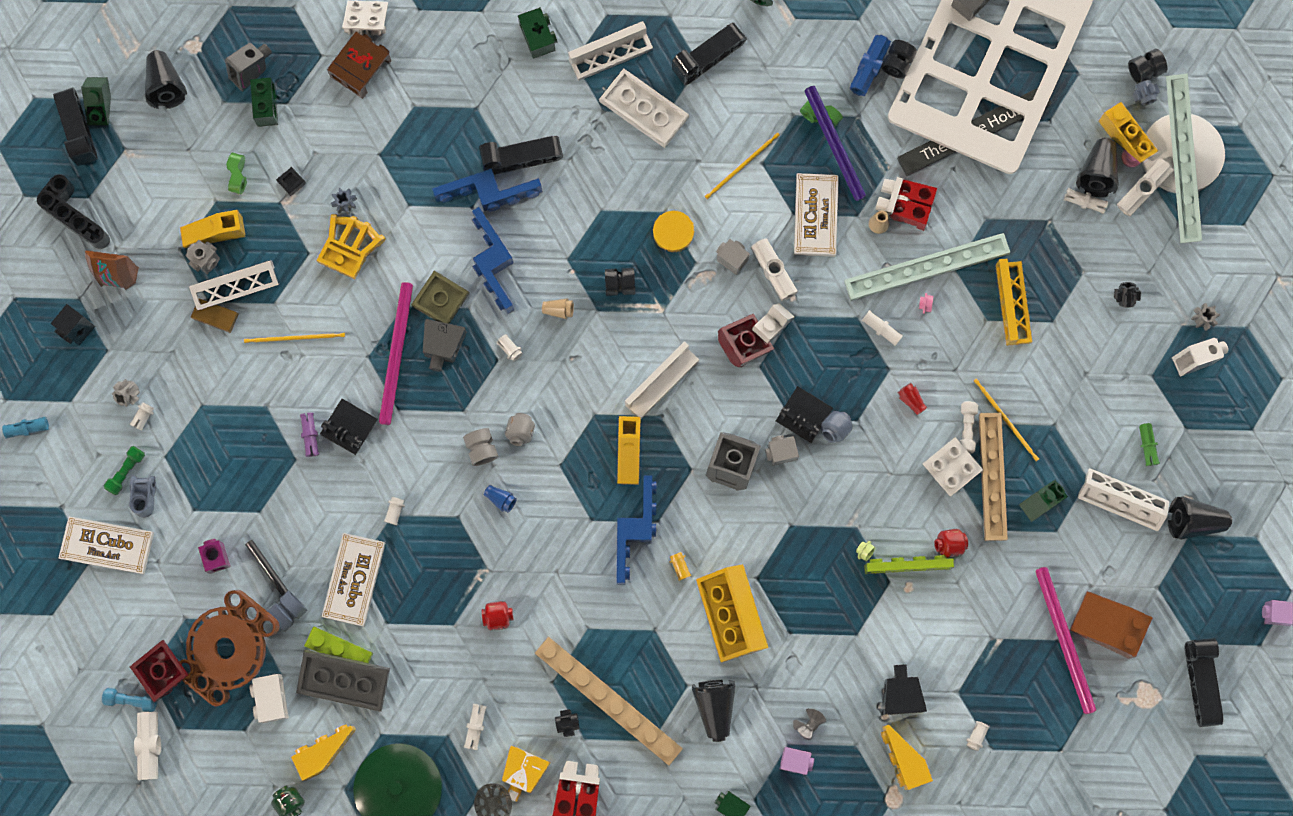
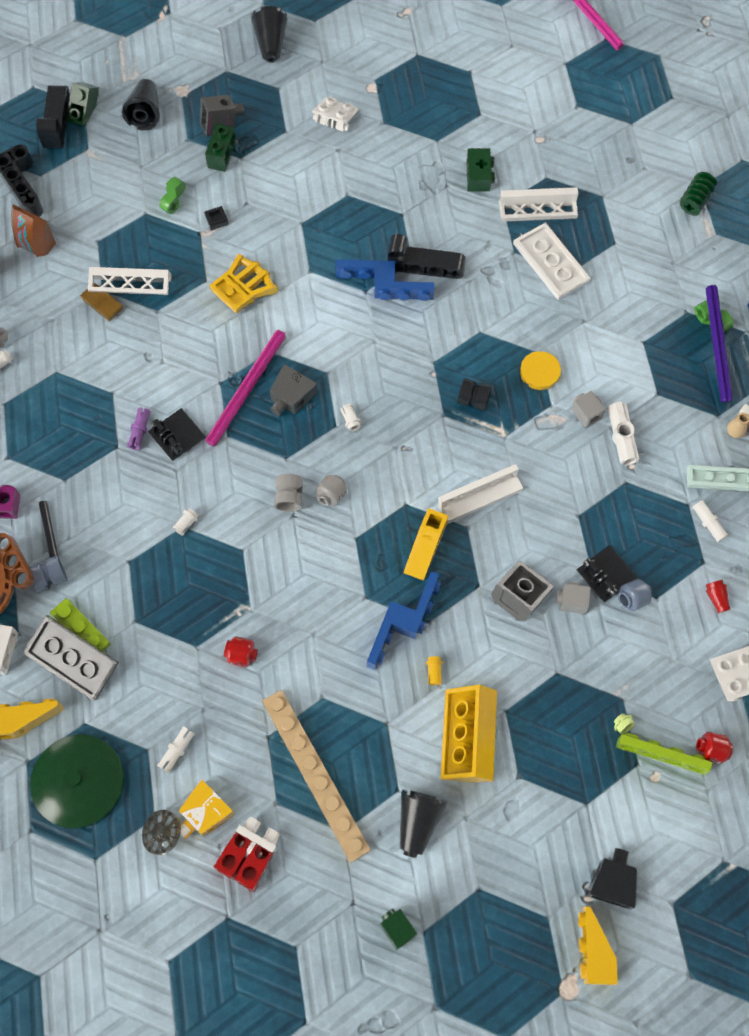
camera: 20 degrees right, 10 degrees down
yellow slope [180,210,246,248] -> none
light grey brick [185,240,220,274] -> none
yellow piece [244,333,345,343] -> none
white tile [321,533,386,627] -> none
reddish brown panel [327,32,392,99] -> none
sand blue gear [331,188,357,214] -> none
olive tile [411,271,470,324] -> none
blue bracket [471,207,514,314] -> none
blue cone [484,485,517,513] -> none
tan cone [542,298,574,319] -> none
black gear [555,709,580,737] -> none
black beam [672,23,747,85] -> none
yellow piece [705,133,780,199] -> none
dark red slope [718,313,774,367] -> none
white slope [752,303,794,344] -> none
lavender brick [779,747,814,775] -> none
flat silver piece [793,708,826,740] -> none
white tile [794,173,838,257] -> none
white pin [966,721,989,751] -> none

